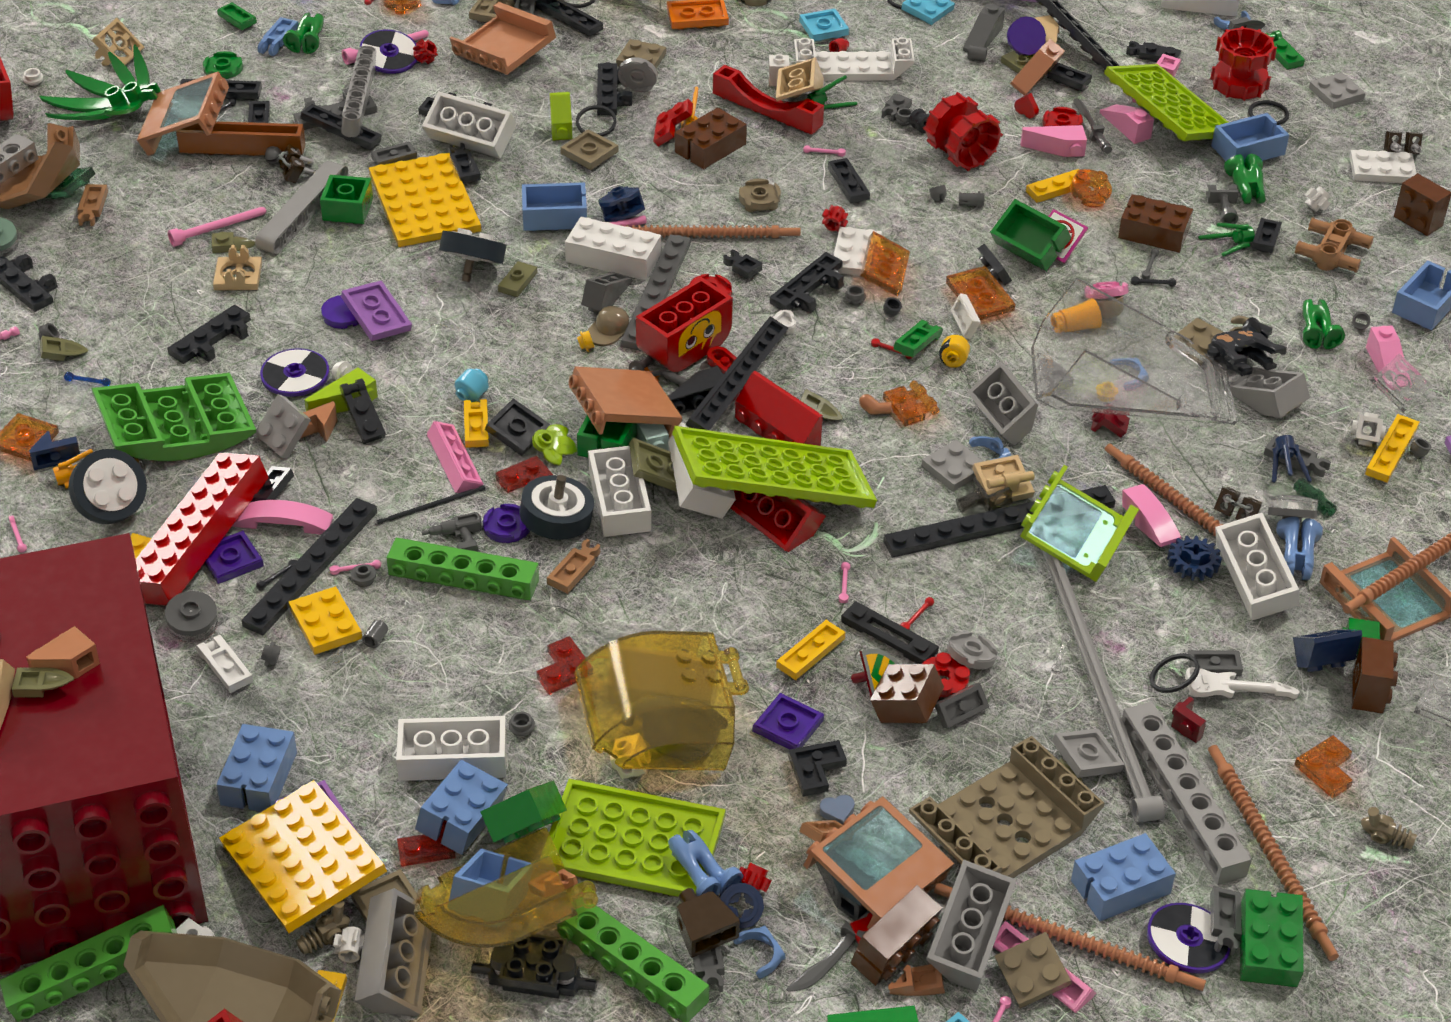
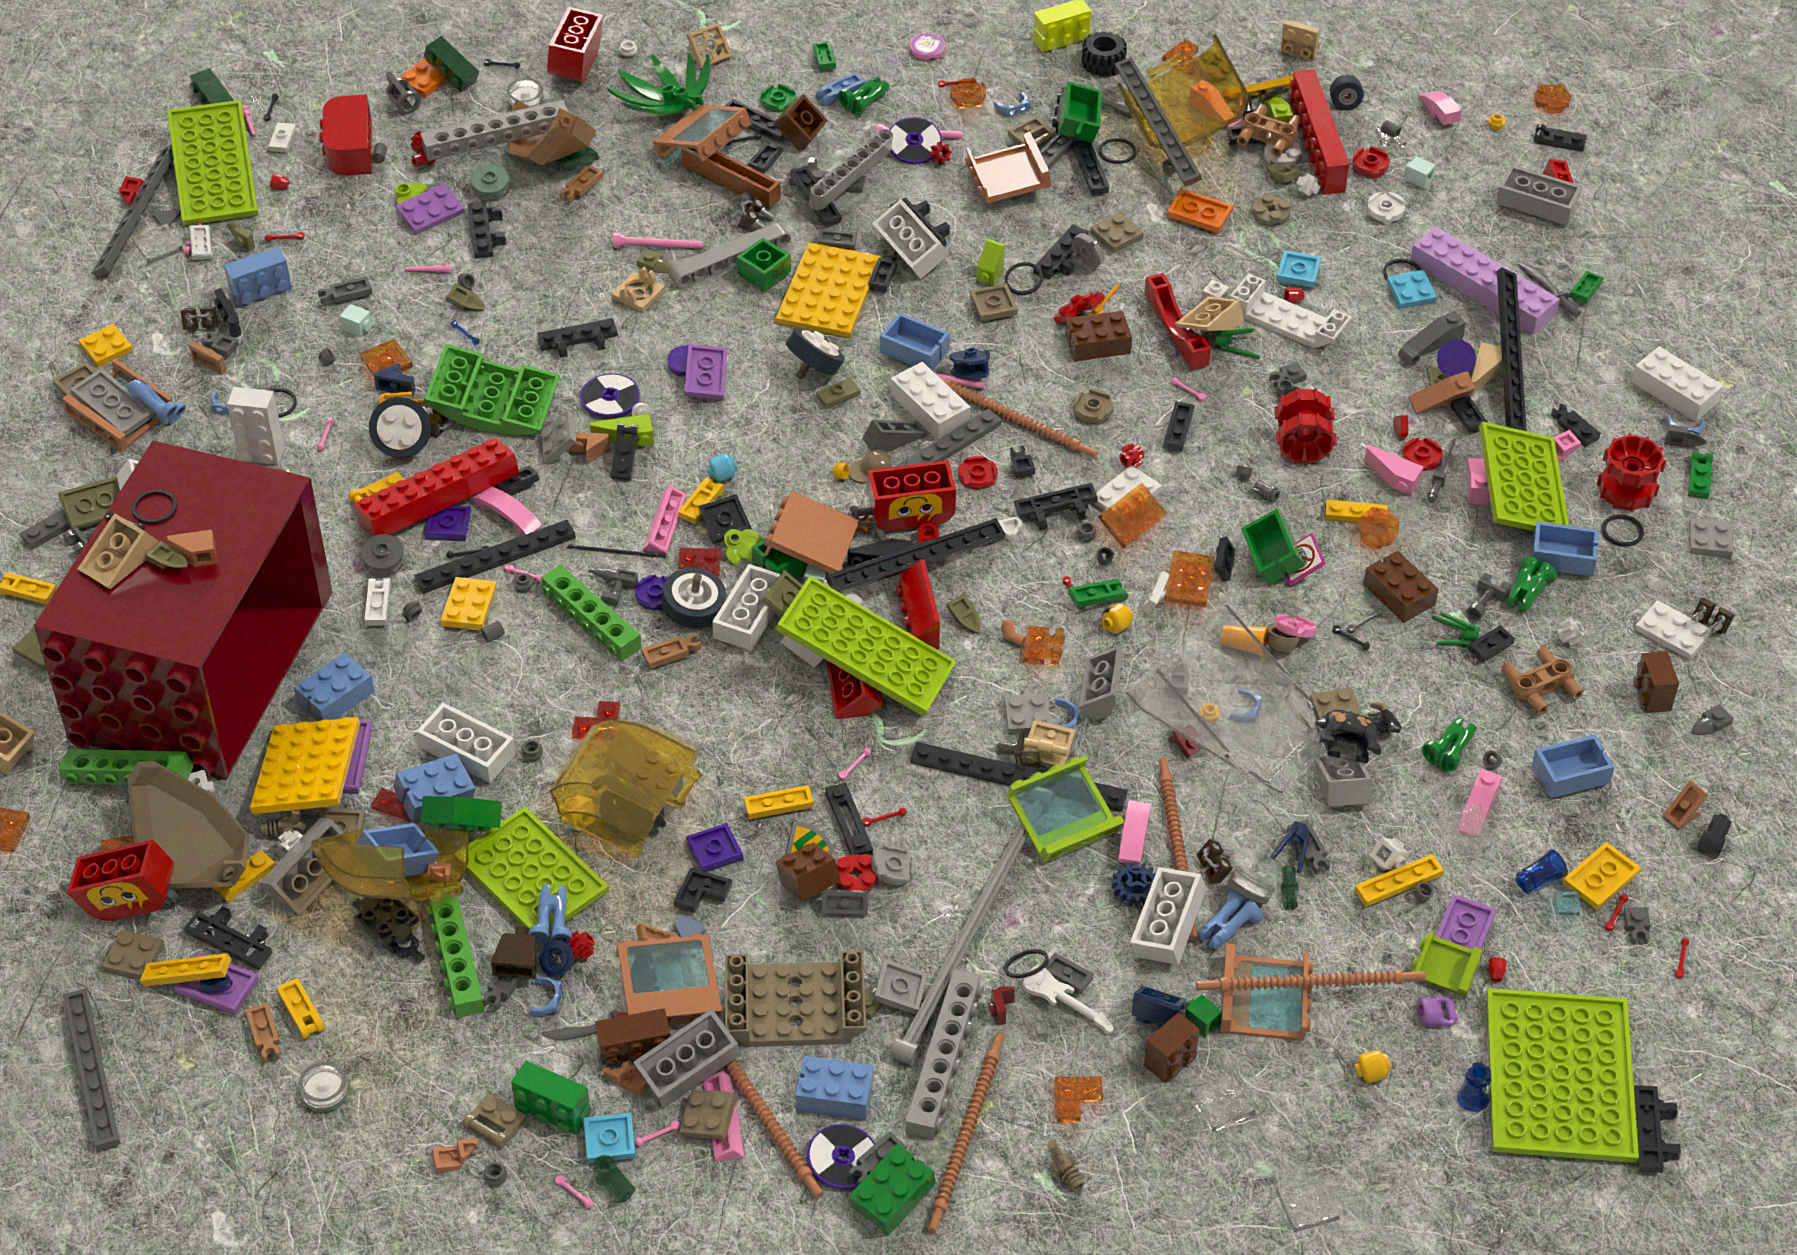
camera: 35 degrees right, 5 degrees up
none -> reddish brown brick [774,94,828,150]

